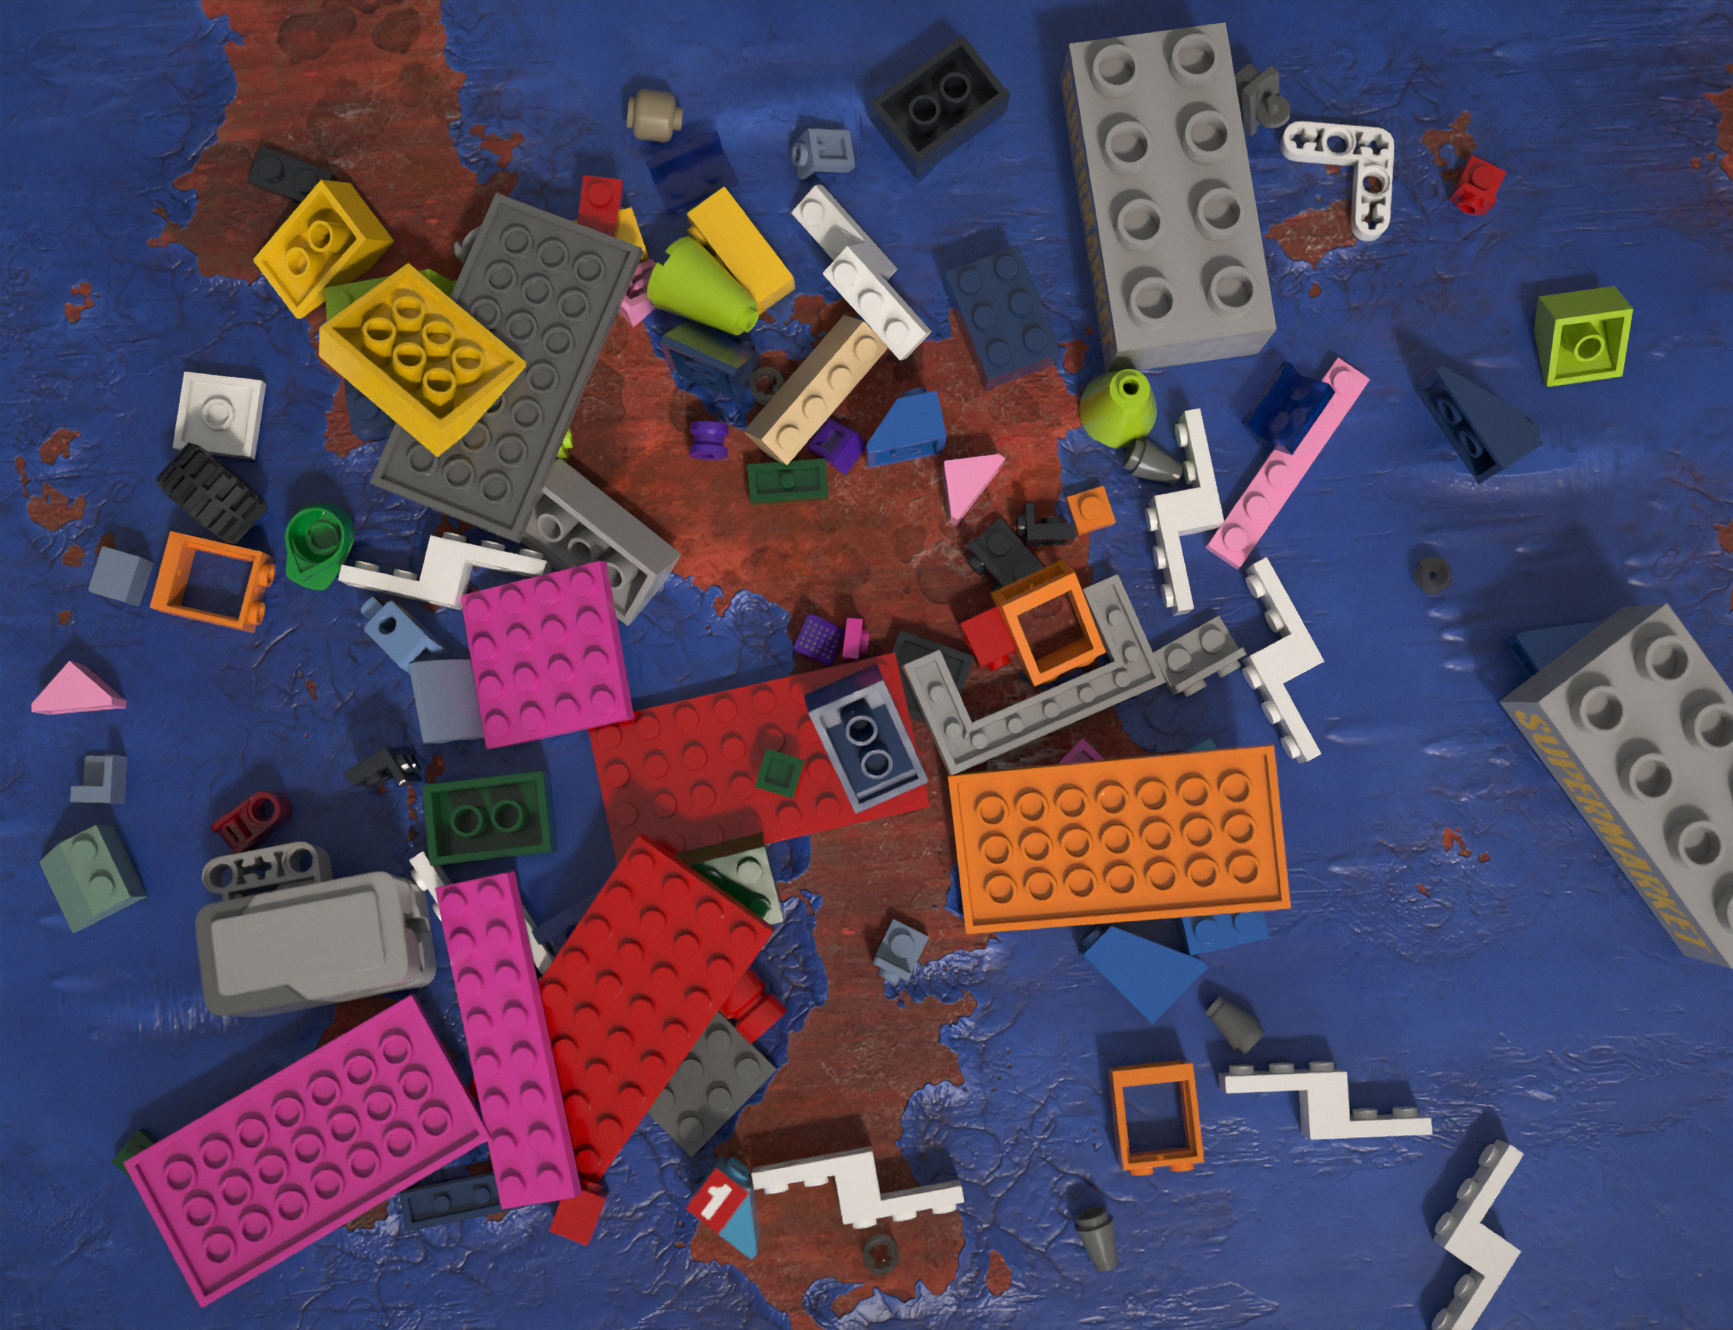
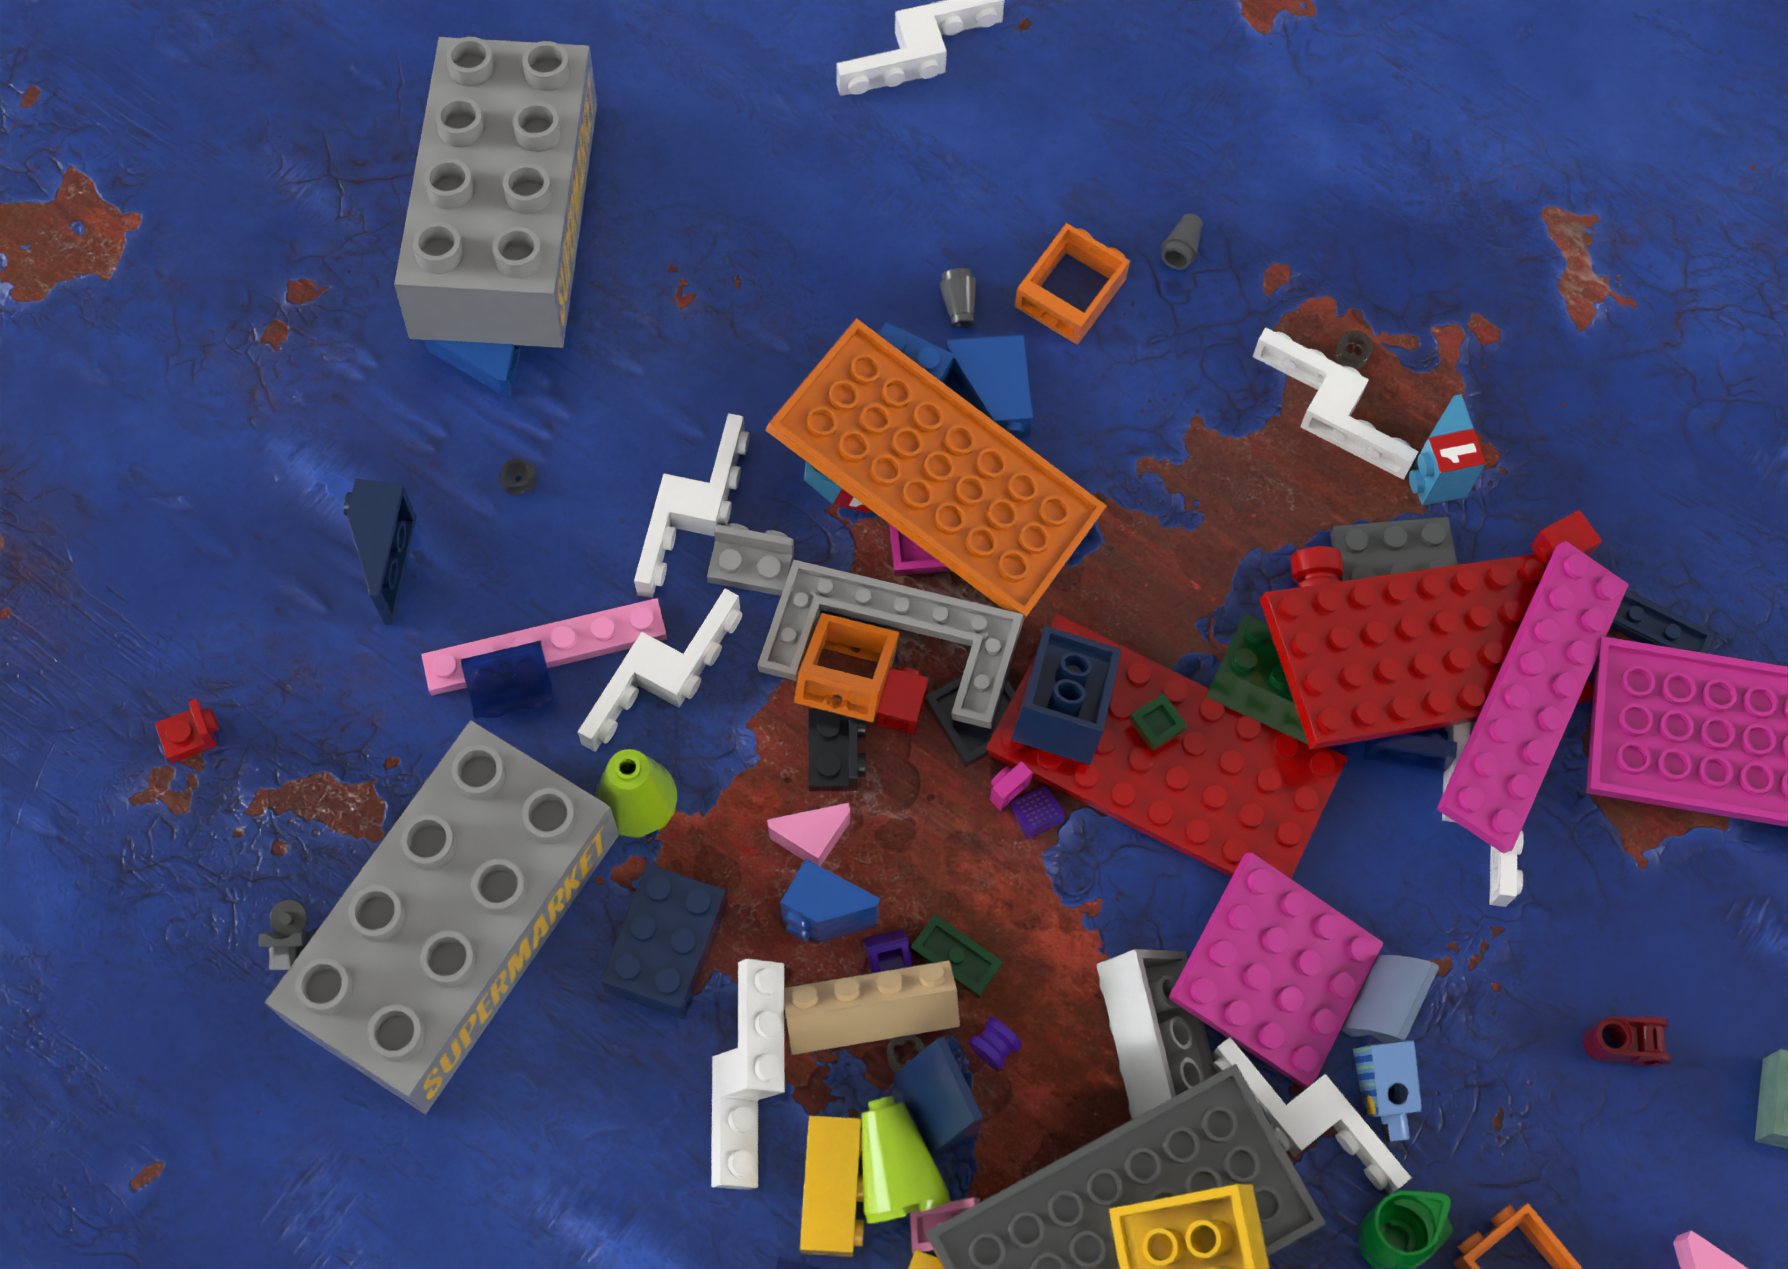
camera: 140 degrees left, 15 degrees down
sand blue panel [70,754,127,804] -> none
light grey piece [195,842,437,1017] -> none
black bracket [343,747,422,789] -> none
dark green brick [422,771,558,866] -> none
sand blue bracket [791,128,855,179] -> none
black brick [869,35,1010,179] -> none
sand blue bracket [872,919,929,984] -> none
black bracket [1016,501,1075,547] -> none
orange plate [1065,485,1116,536] -> none
dark grey cone [1122,439,1183,486] -> none
white bracket [1218,1061,1432,1140] -> none
white beam [1279,121,1394,241] -> none
lime slope [1534,286,1633,387] -> none

